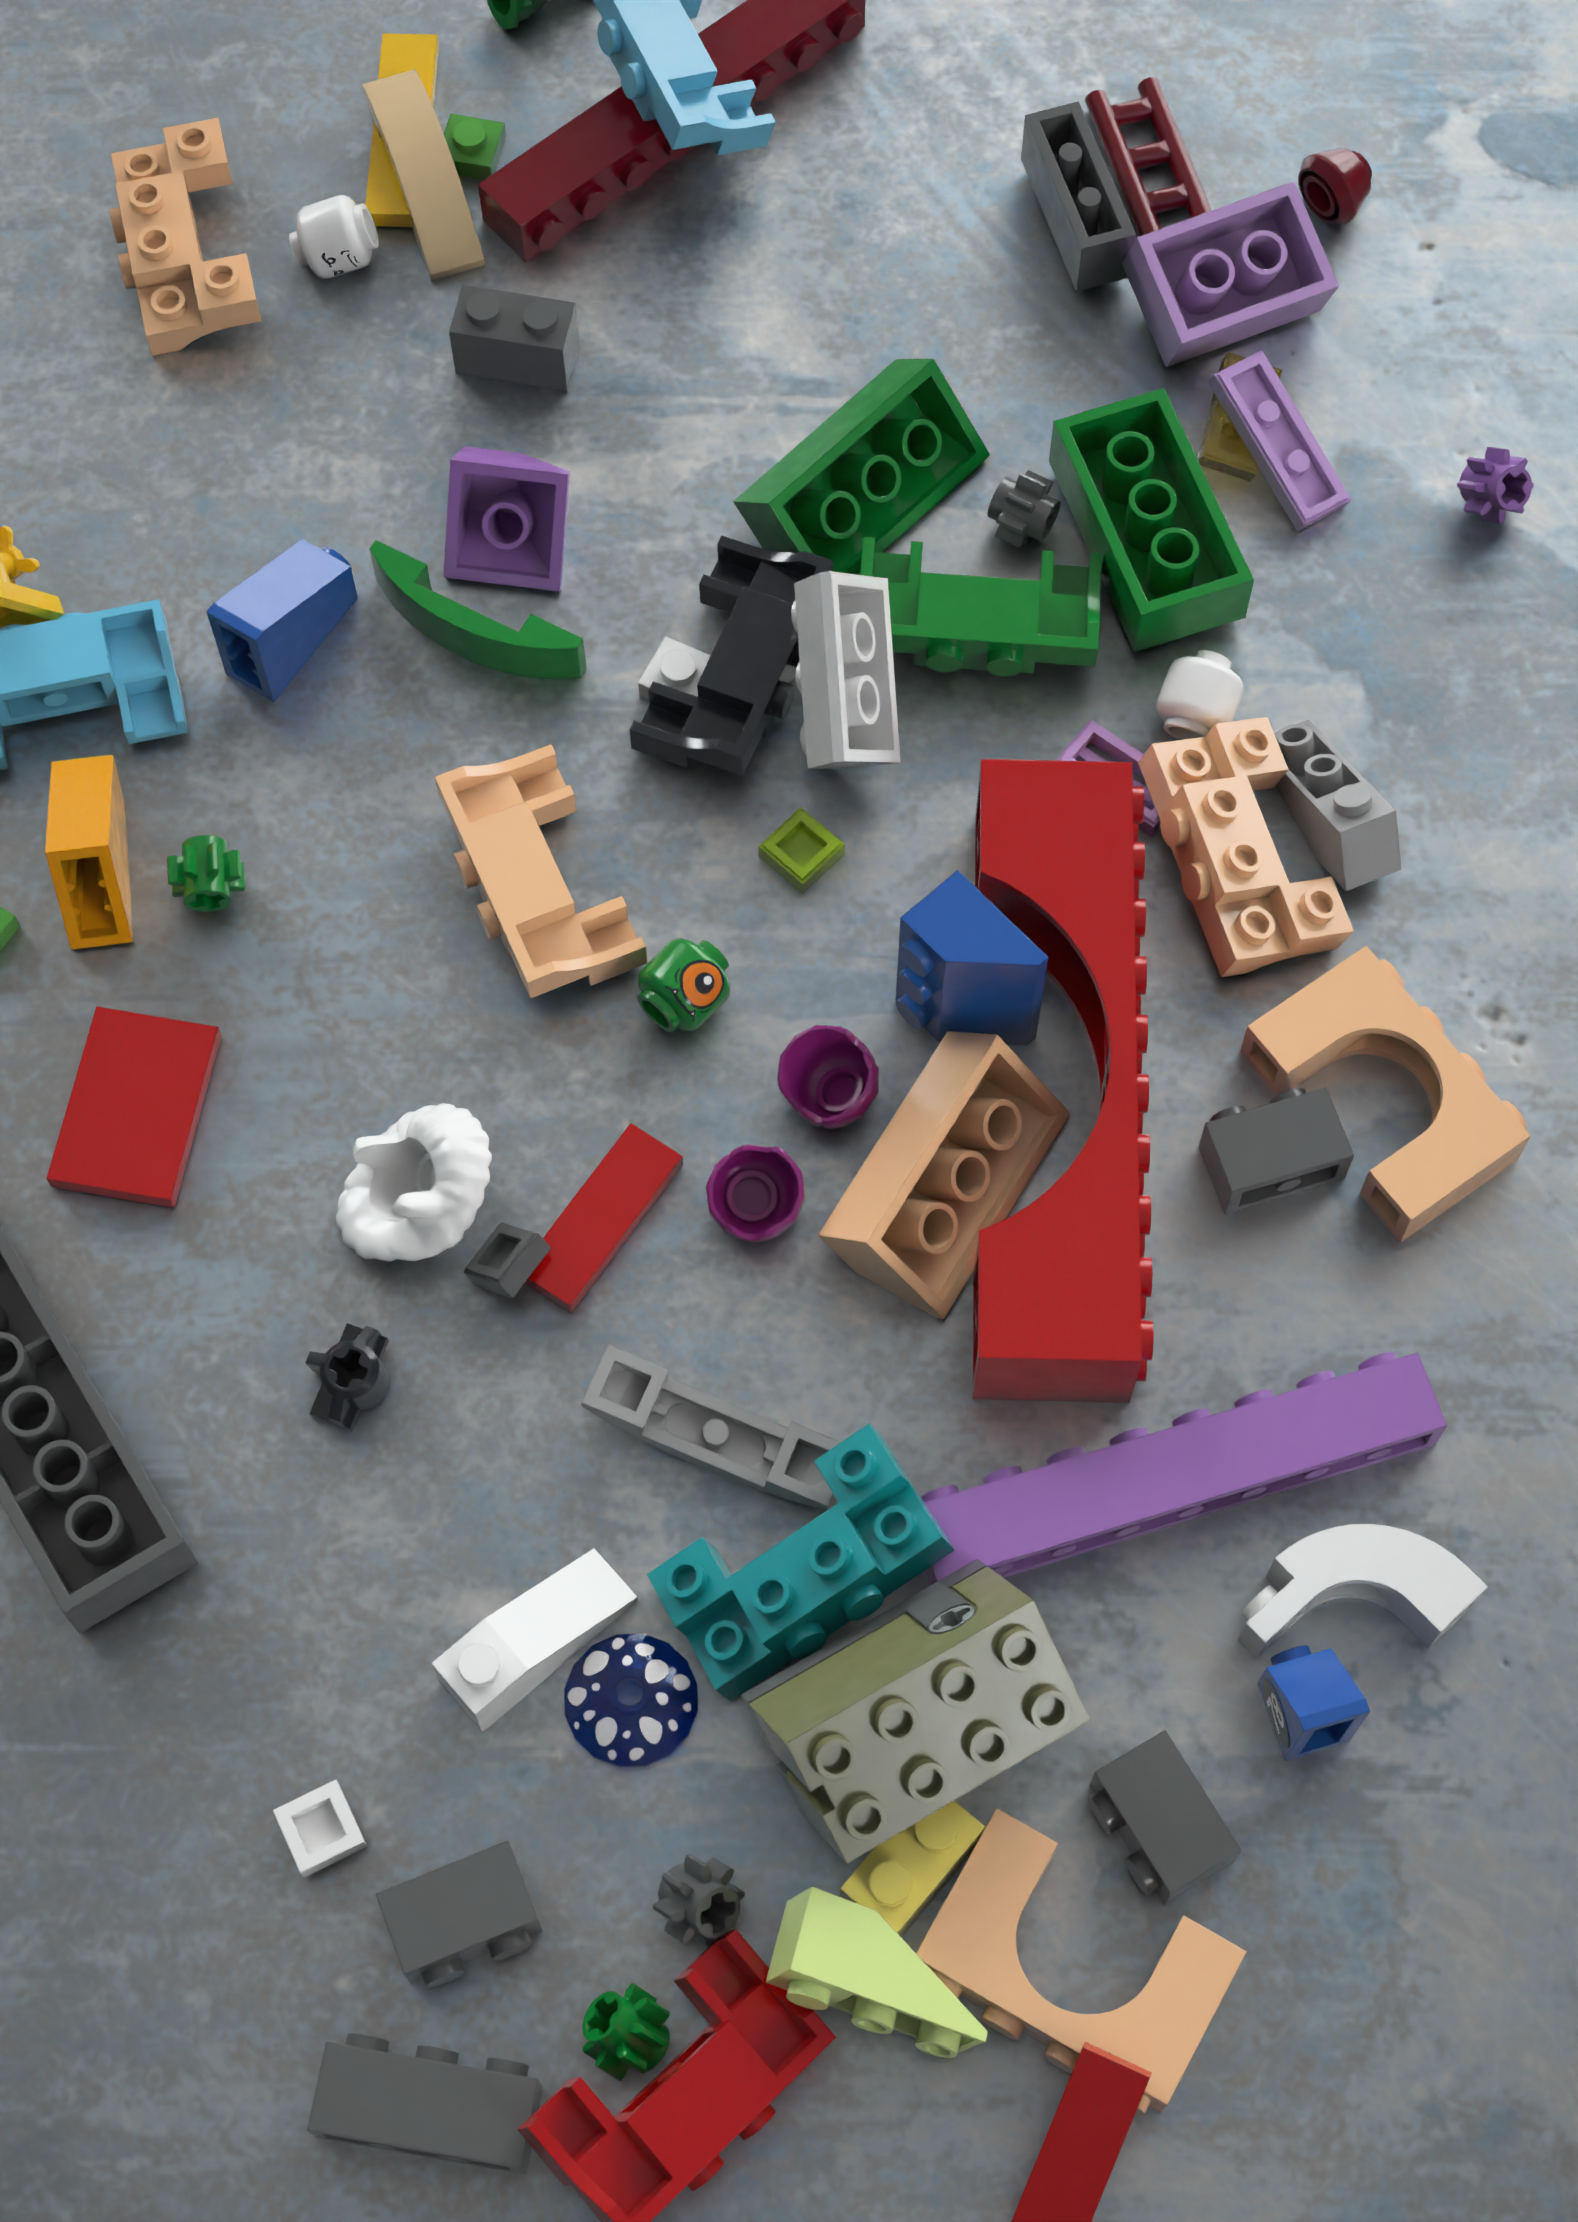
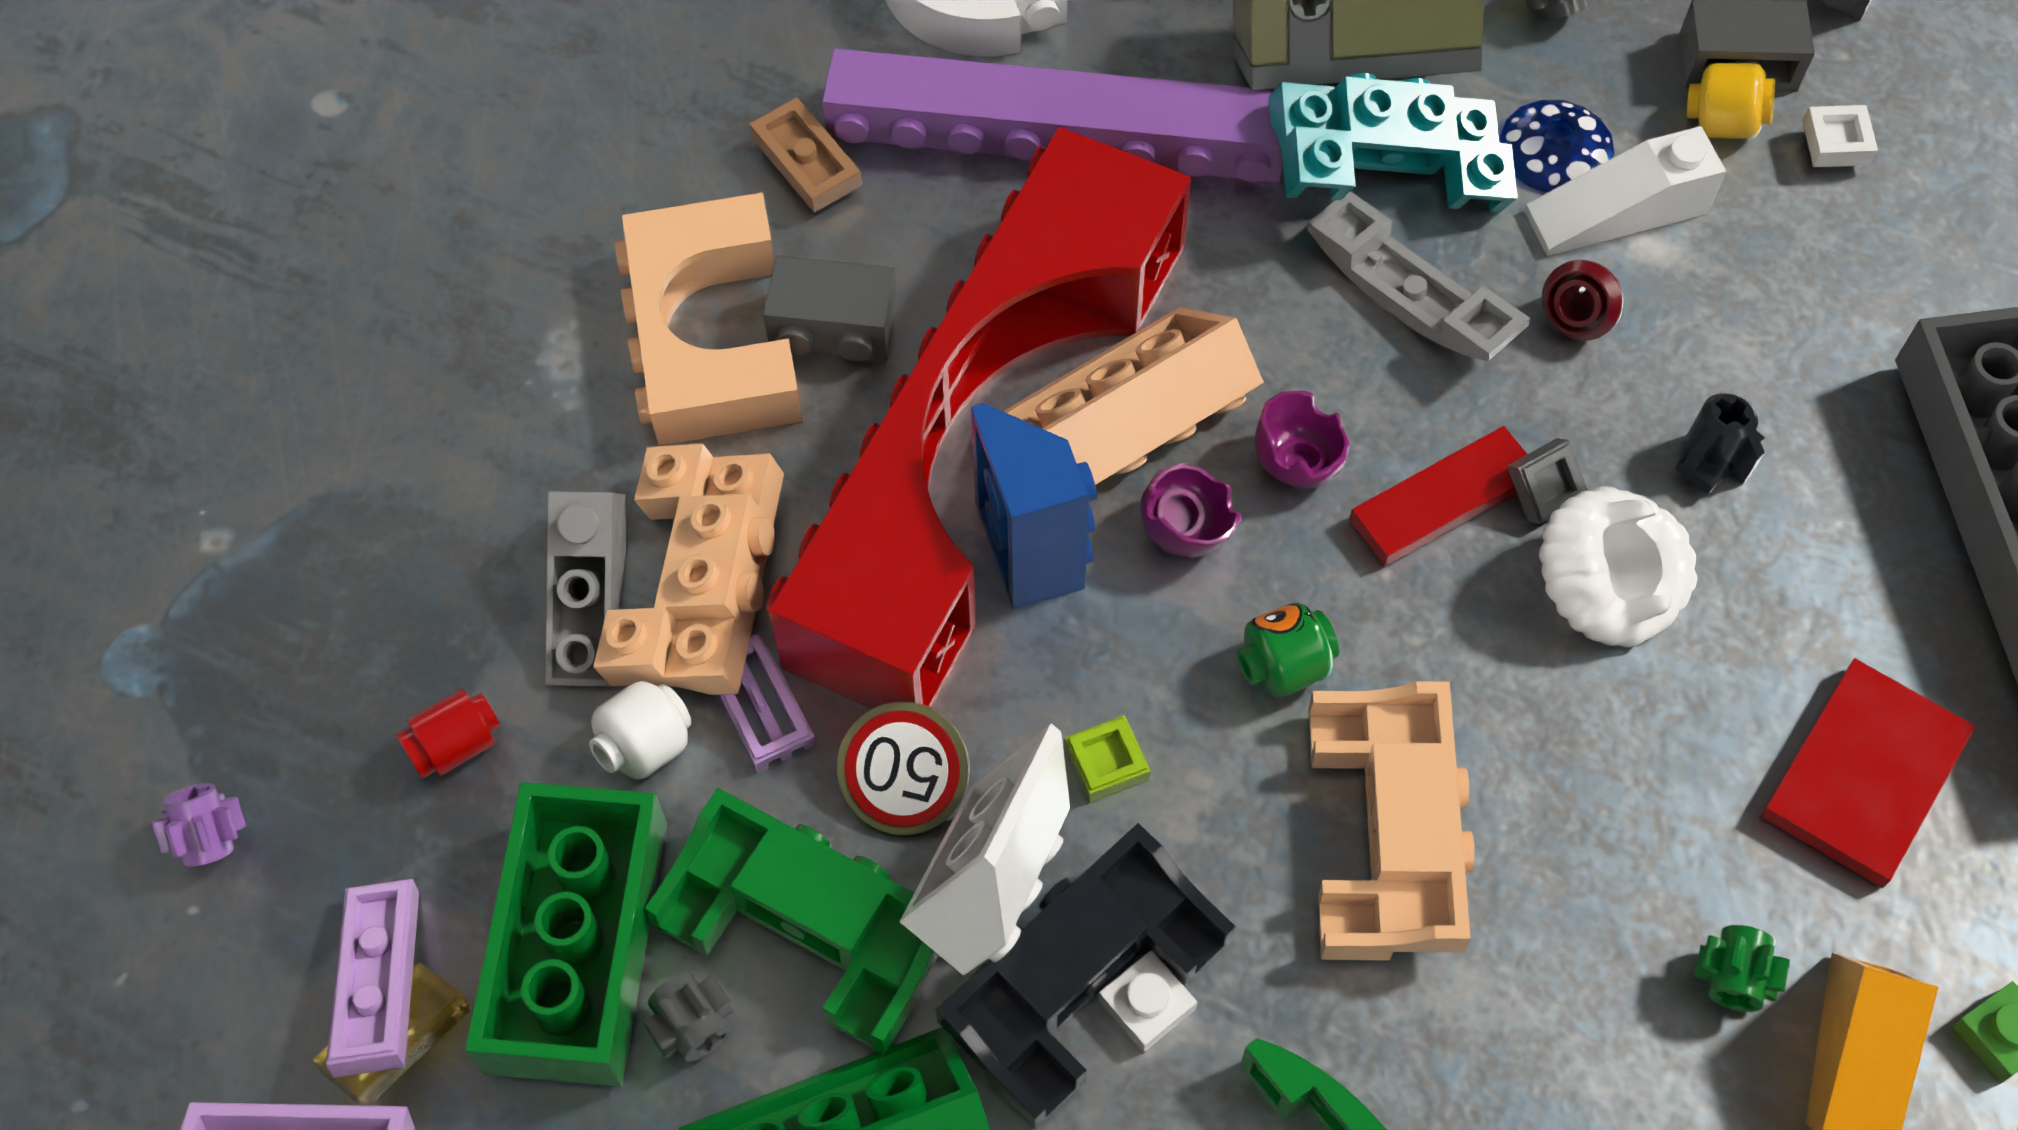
camera: 155 degrees left, 5 degrees down
none -> red brick [395,688,501,779]
none -> medium nougat plate [749,97,862,213]
none -> piece [837,701,970,835]
none -> dark red cone [1542,259,1623,341]
none -> yellow head [1687,63,1775,139]

